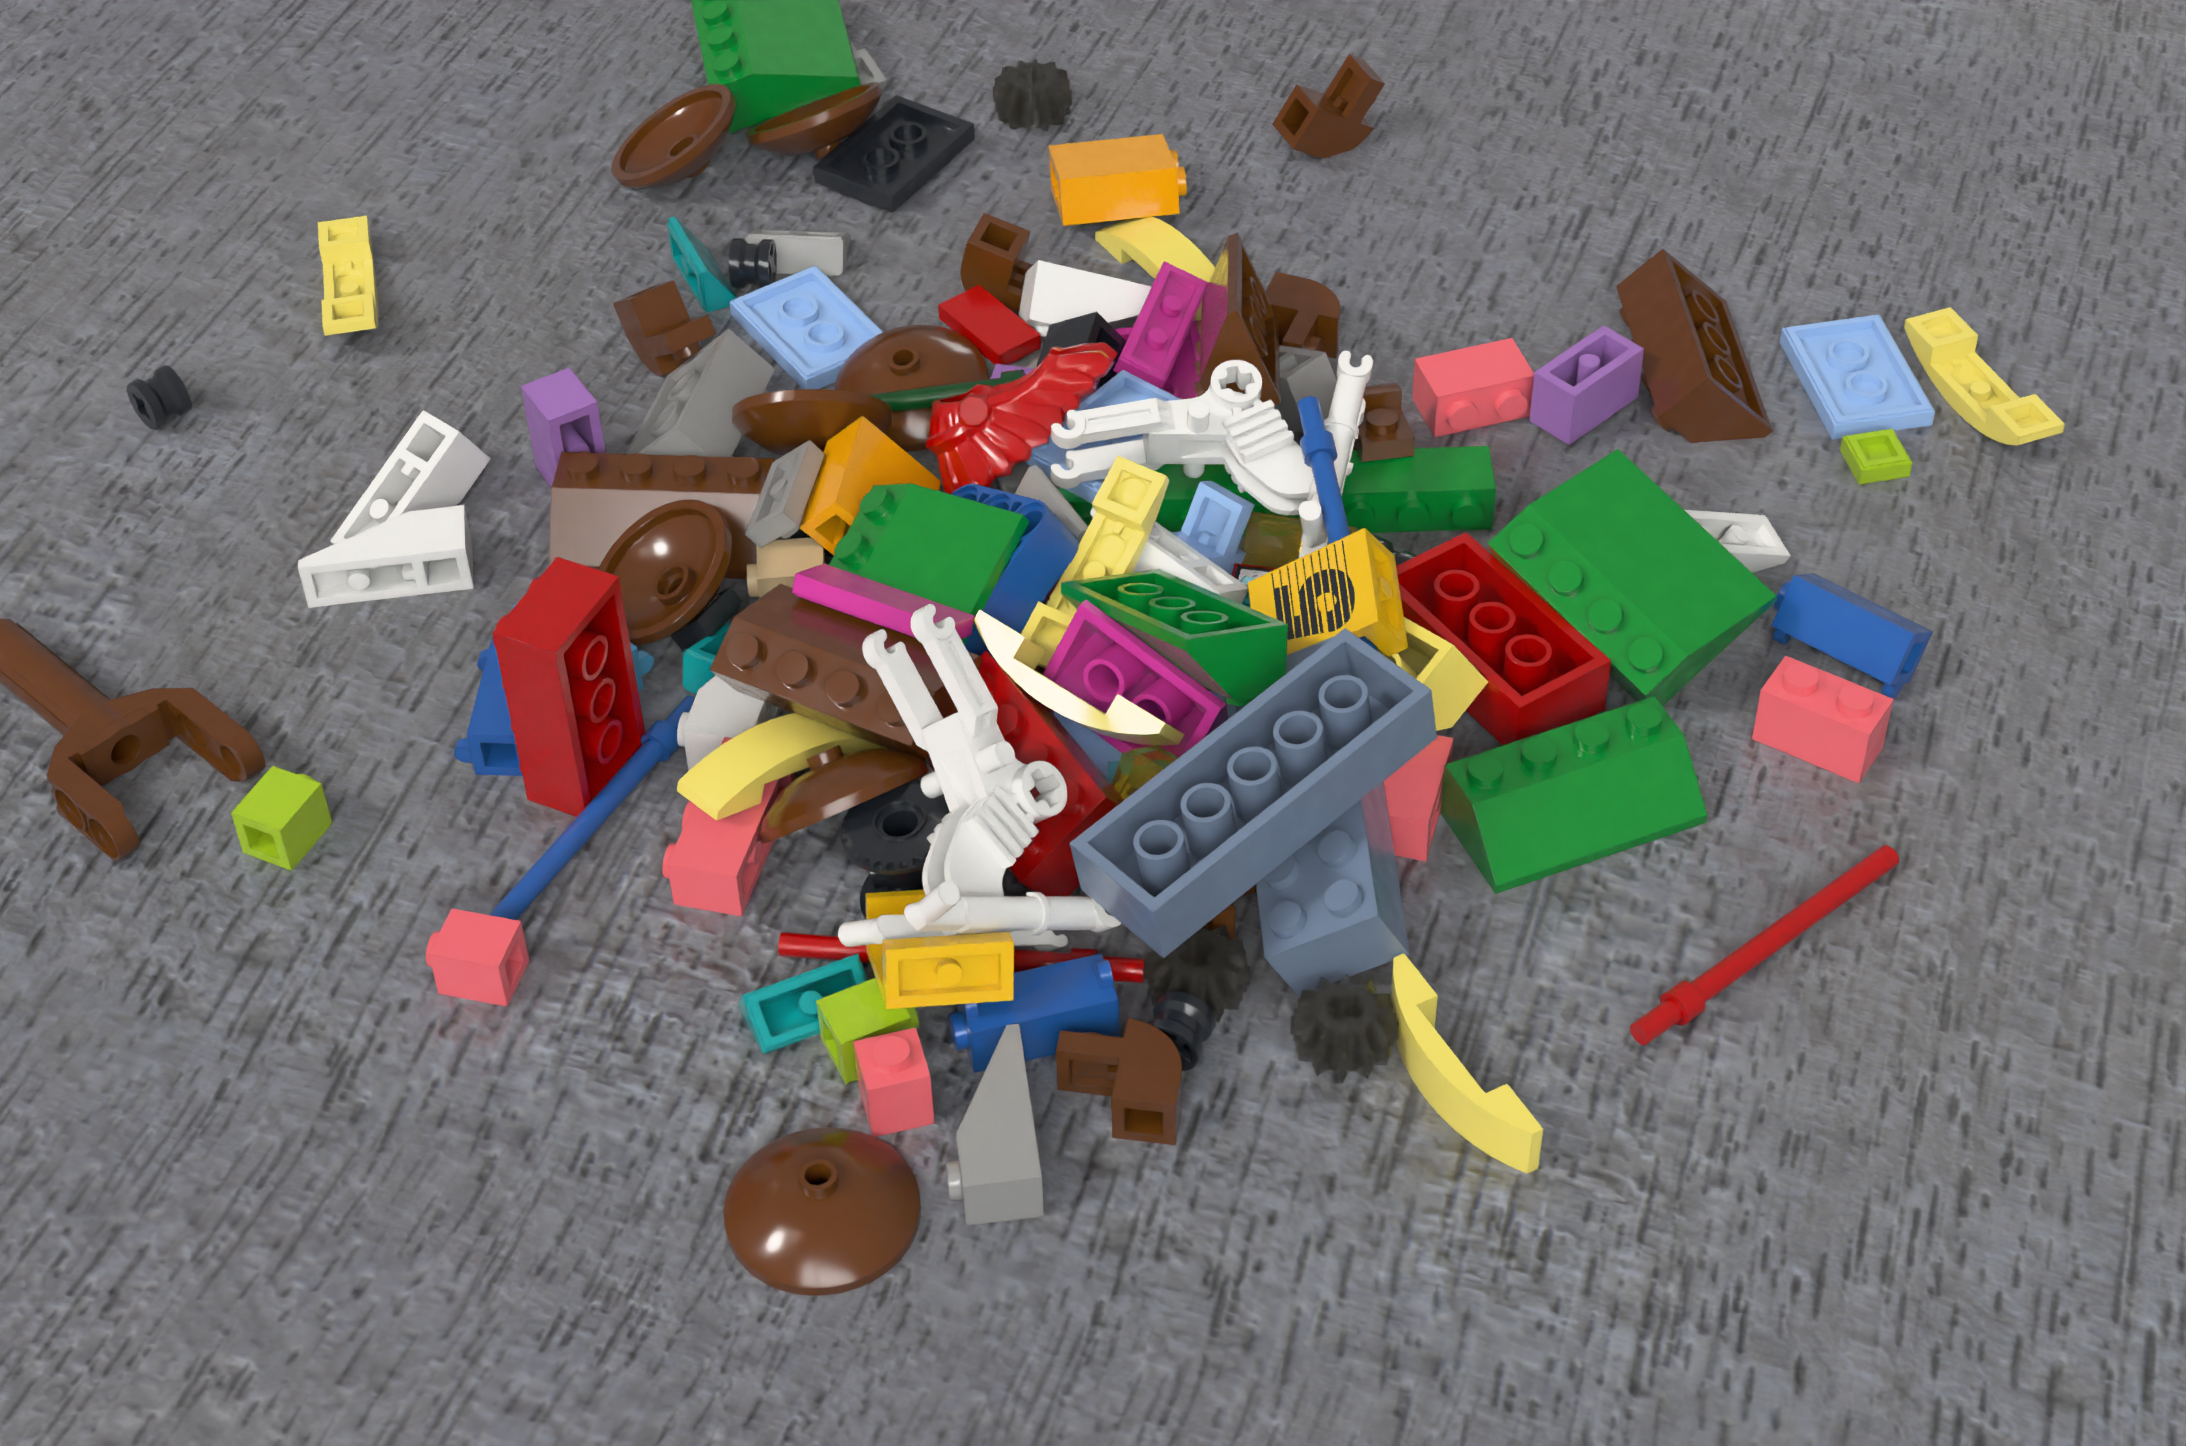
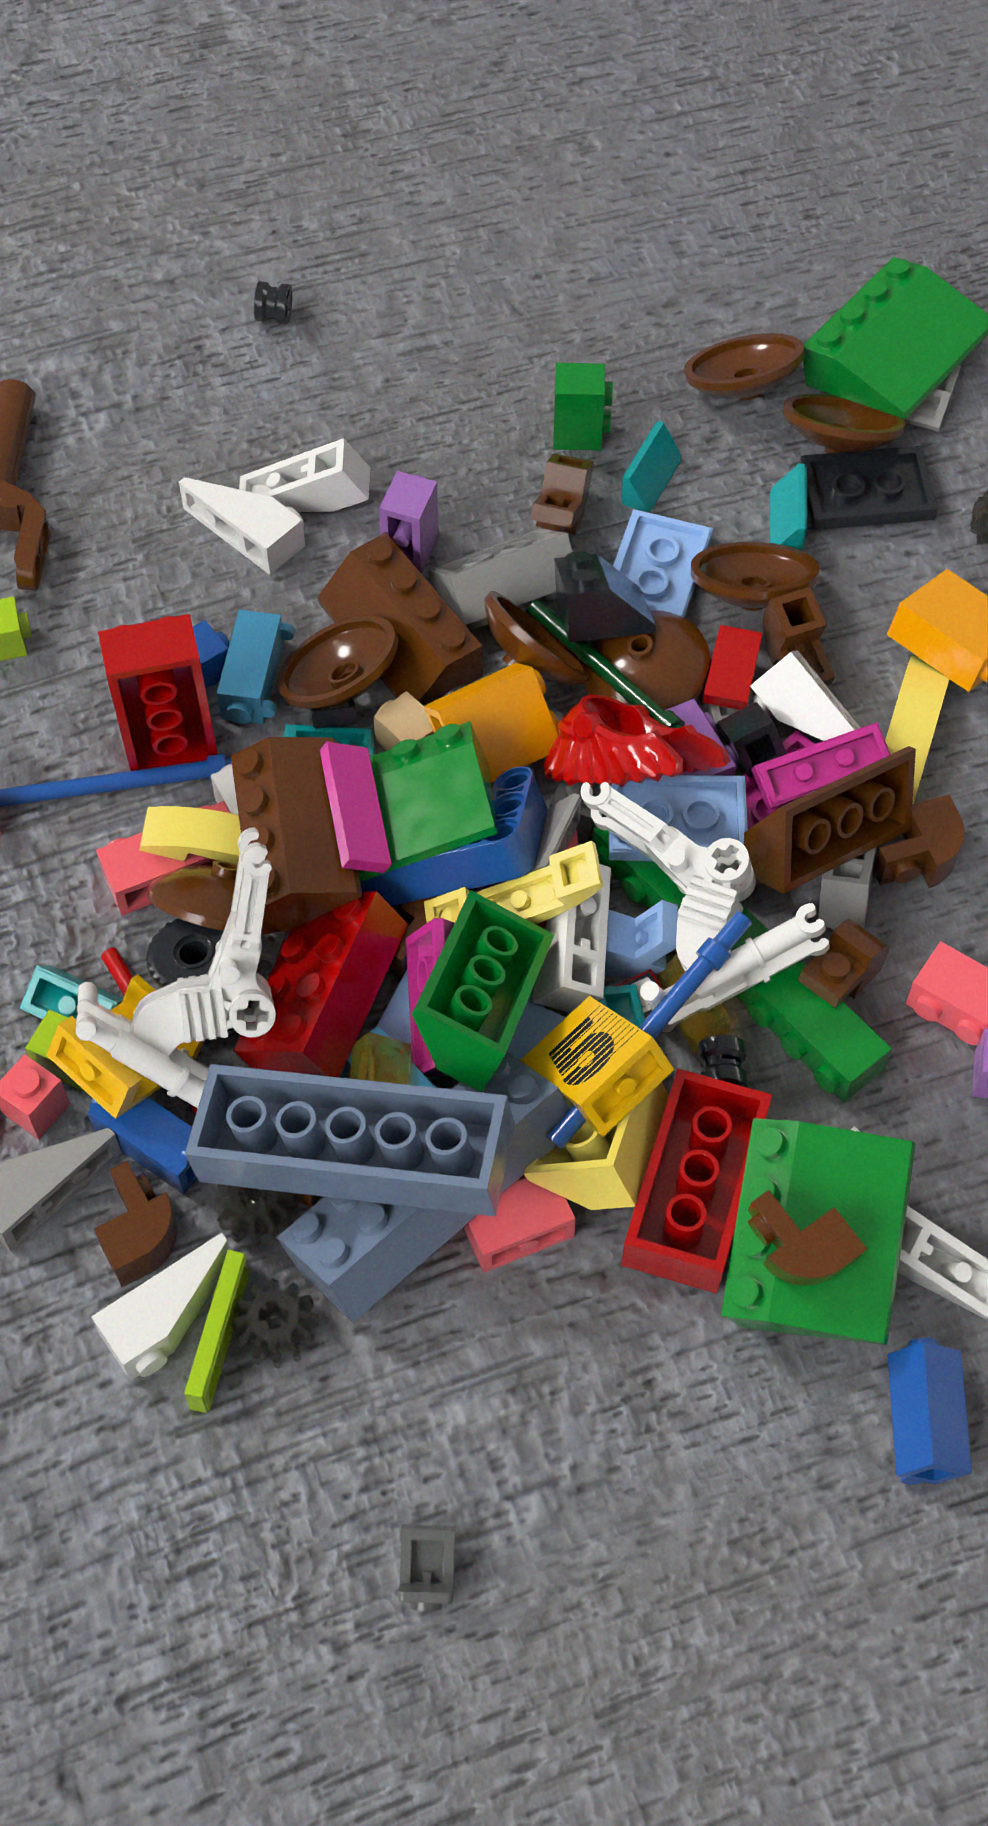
camera: 50 degrees right, 15 degrees up
light yellow slope [318,216,378,336] -> none
black wheel [729,238,777,288] -> none
light grey slope [745,229,851,276] -> none
light grey plate [745,440,825,548] -> none
slope [974,610,1185,745] -> none
black wheel [1148,991,1216,1071] -> none
light yellow slope [1390,953,1543,1174] -> none
green slope [1441,696,1707,894] -> none
red bar [1630,845,1899,1045] -> none
coral brick [1752,655,1894,784] -> none
none -> white slope [92,1233,230,1381]
none -> lime tile [184,1250,251,1413]
none -> dark grey bracket [398,1524,456,1611]
none -> green brick [553,362,613,451]
none -> black slope [554,551,656,643]
none -> reddish brown dish [690,542,819,611]
none -> reddish brown brick [748,1190,867,1286]
none -> teal slope [770,464,807,551]

